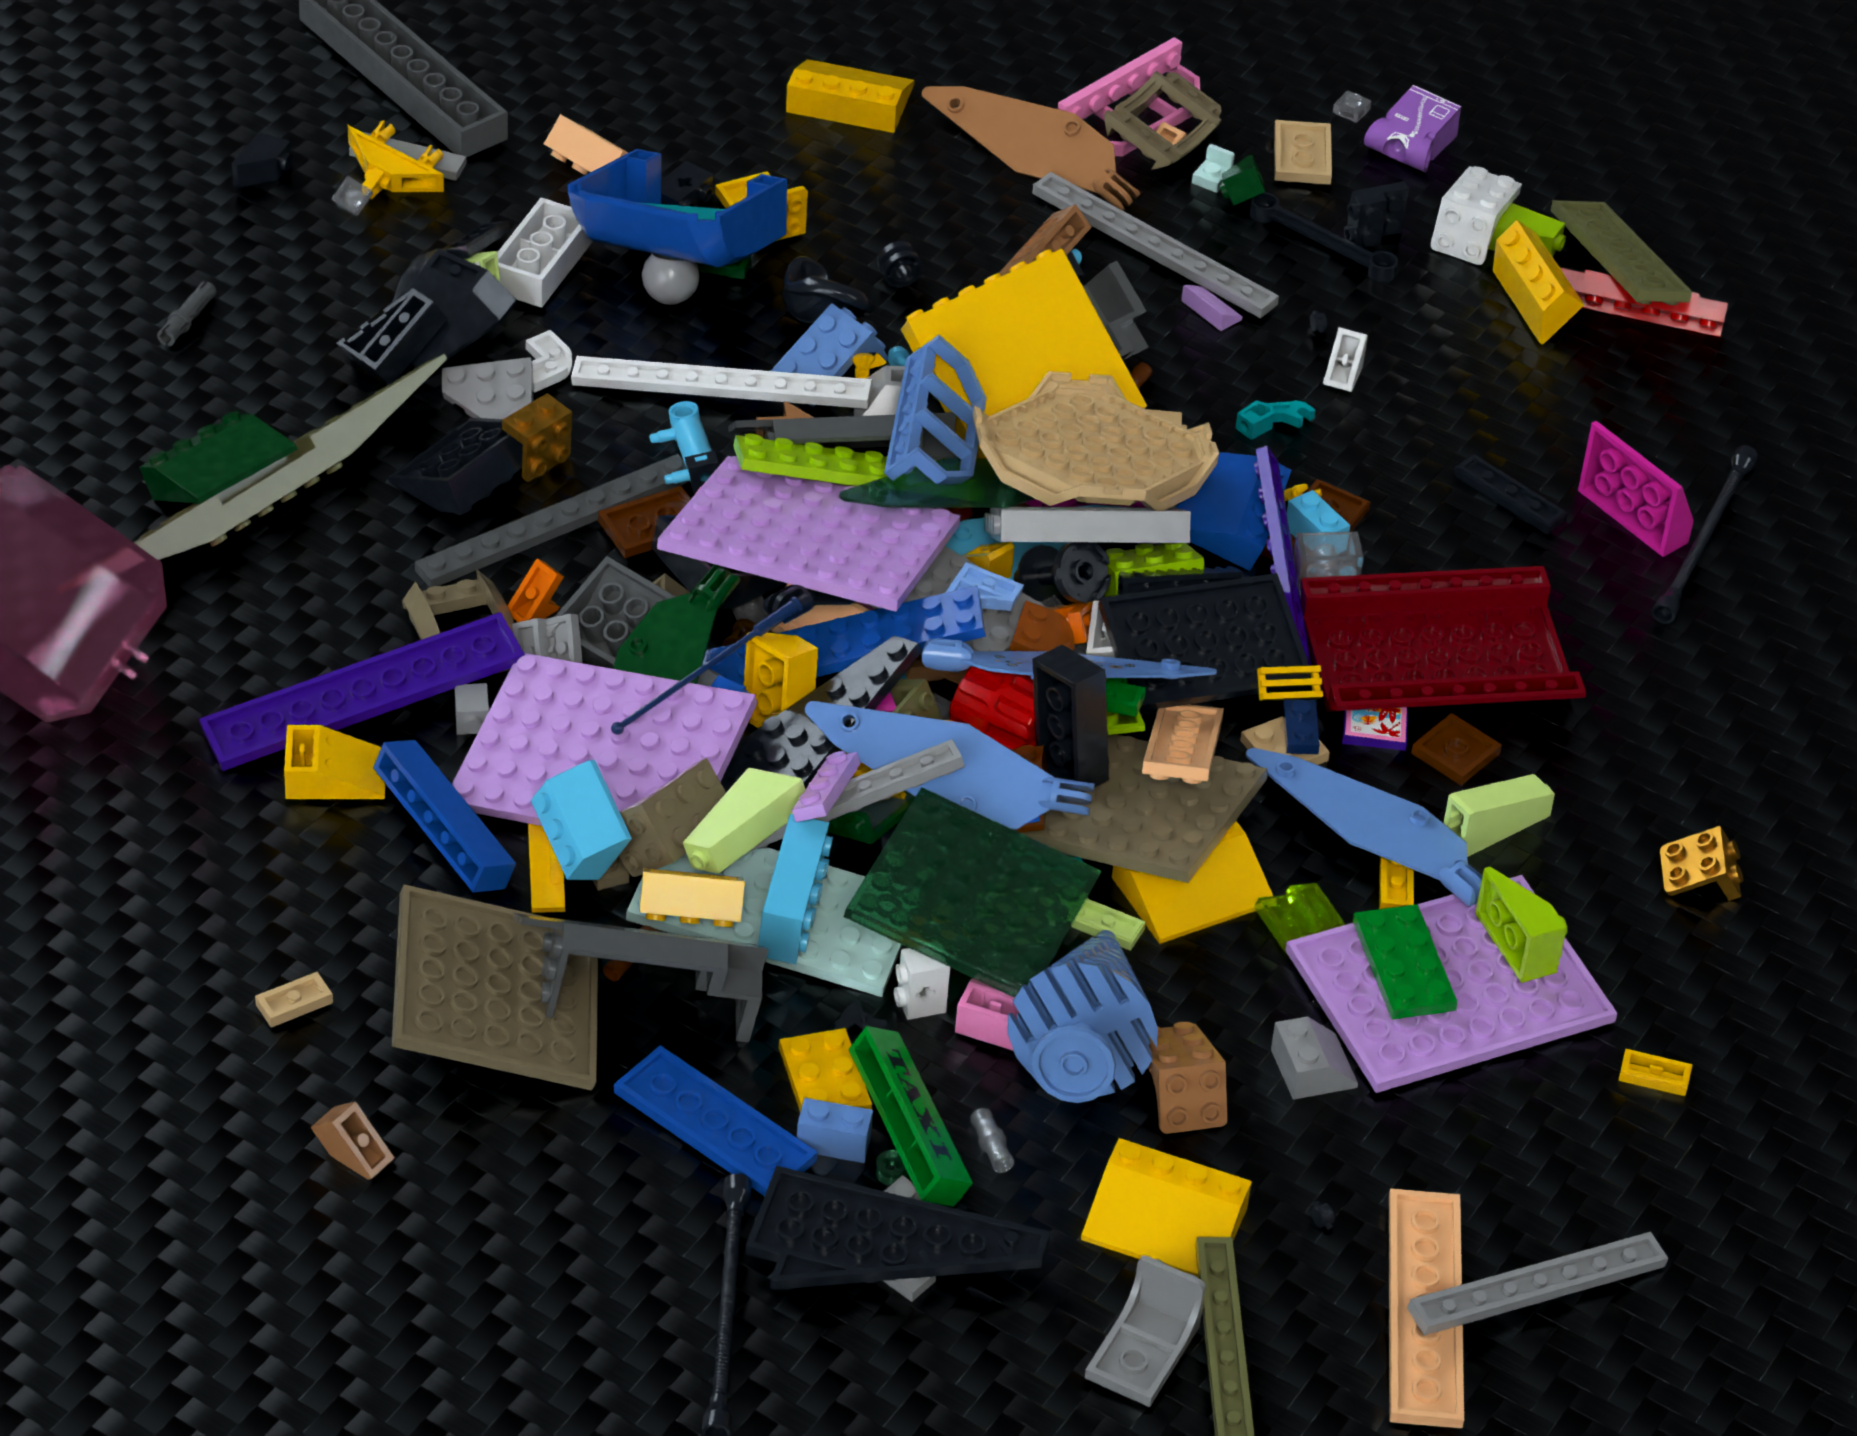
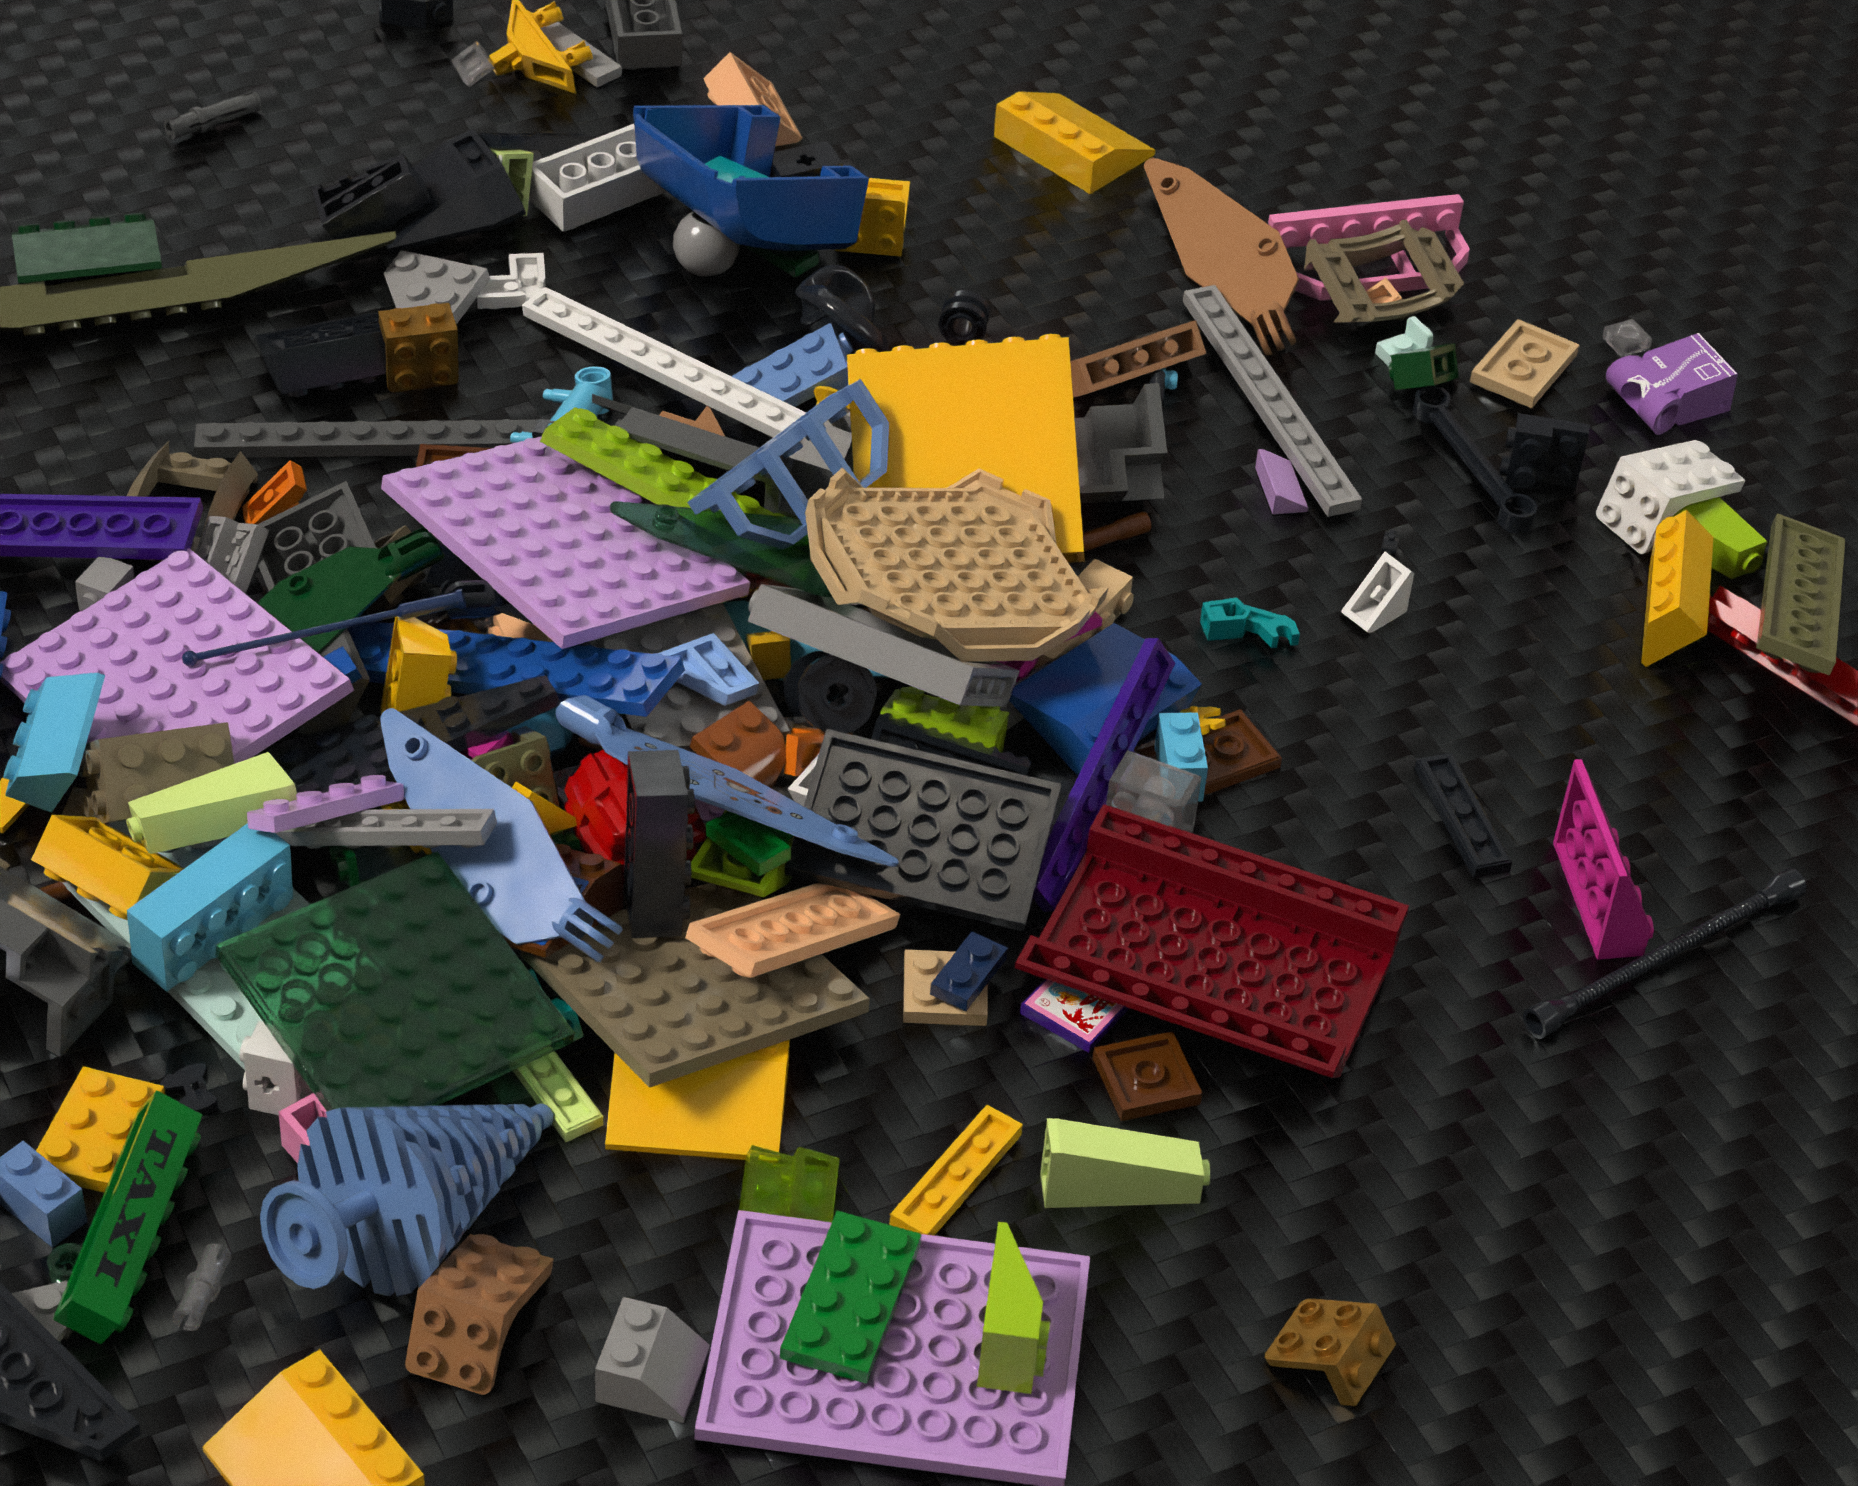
camera: 30 degrees right, 0 degrees up
medium blue wing [1246,748,1483,907] -> none
yellow tile [1257,665,1323,701] -> none

